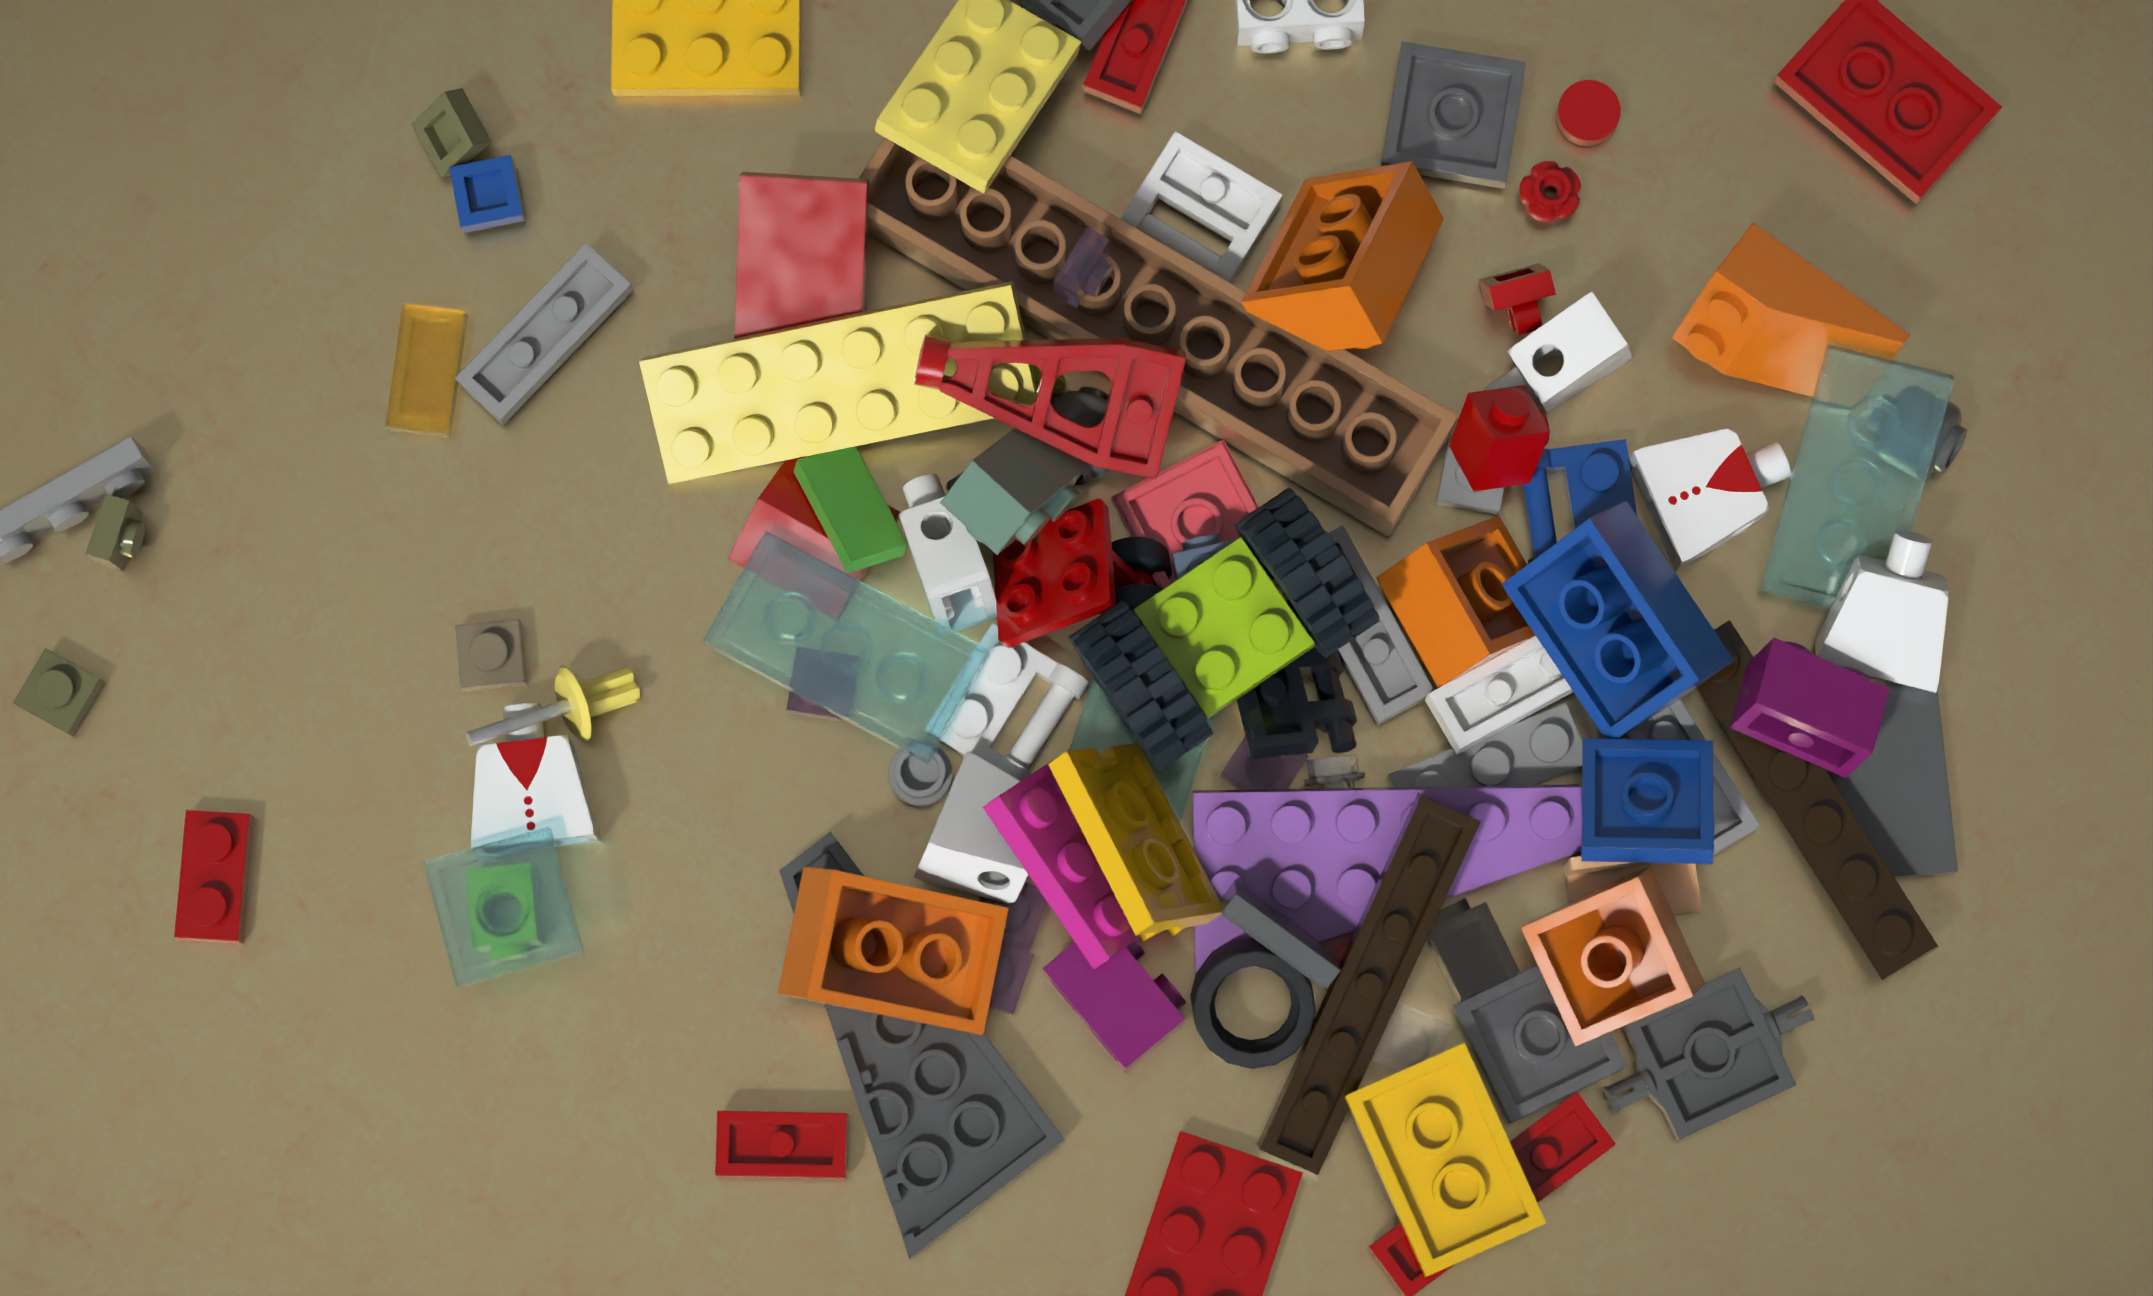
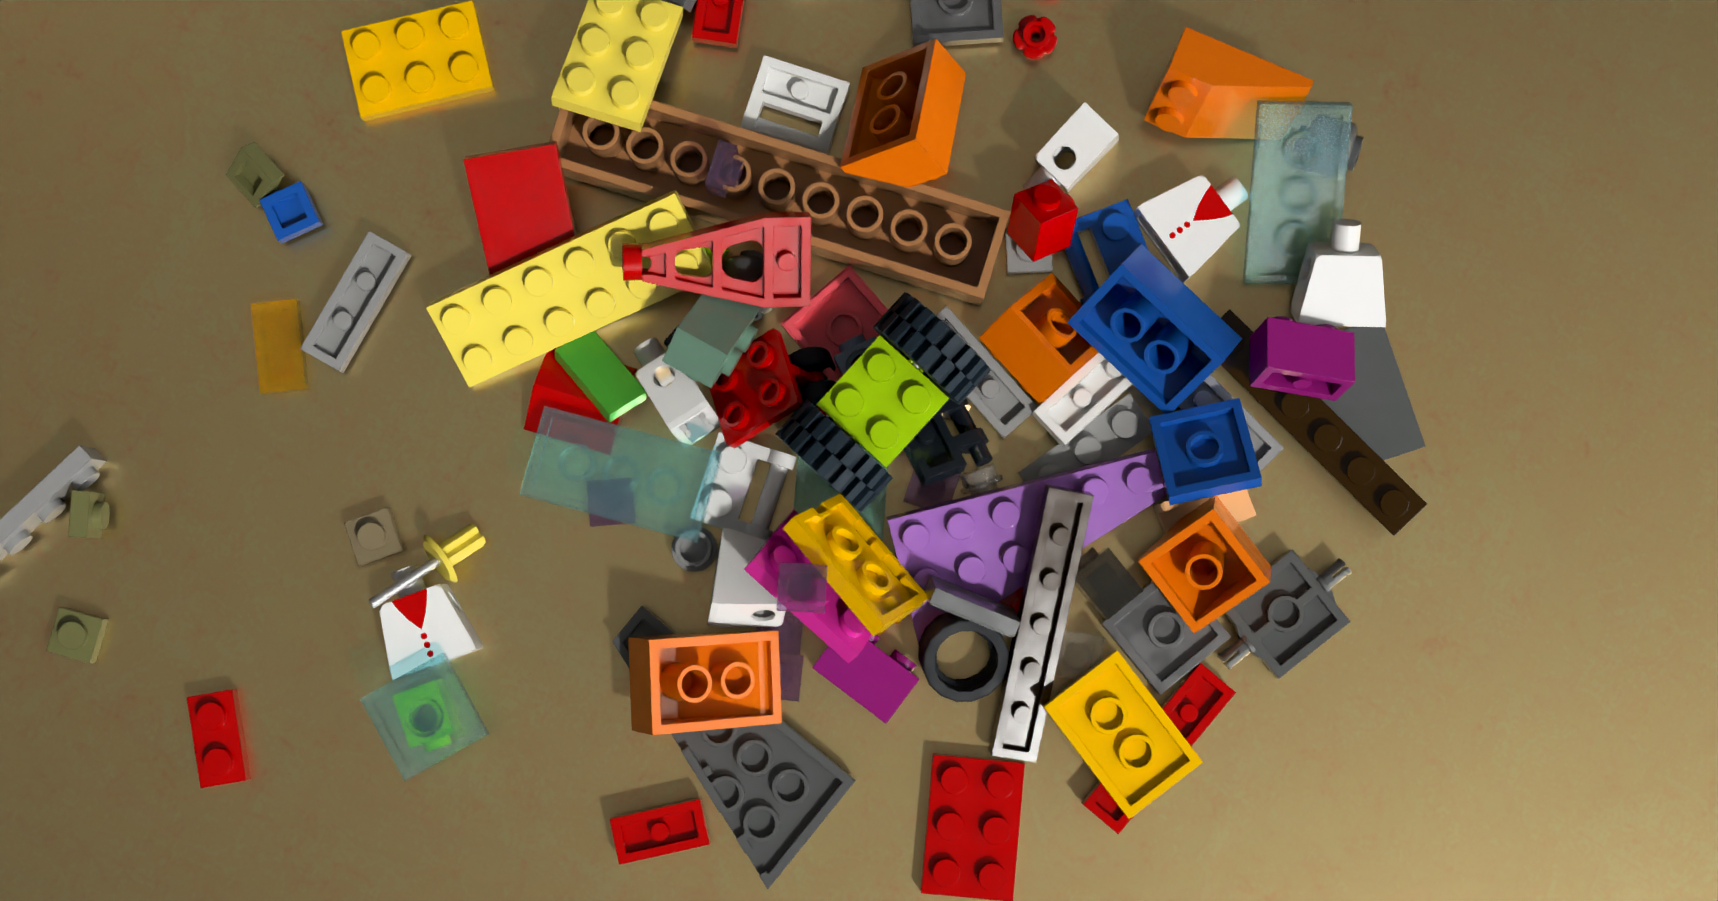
camera: 20 degrees left, 5 degrees up
red tile [1479,263,1556,335] -> none
none -> clear purple plate [776,562,827,613]

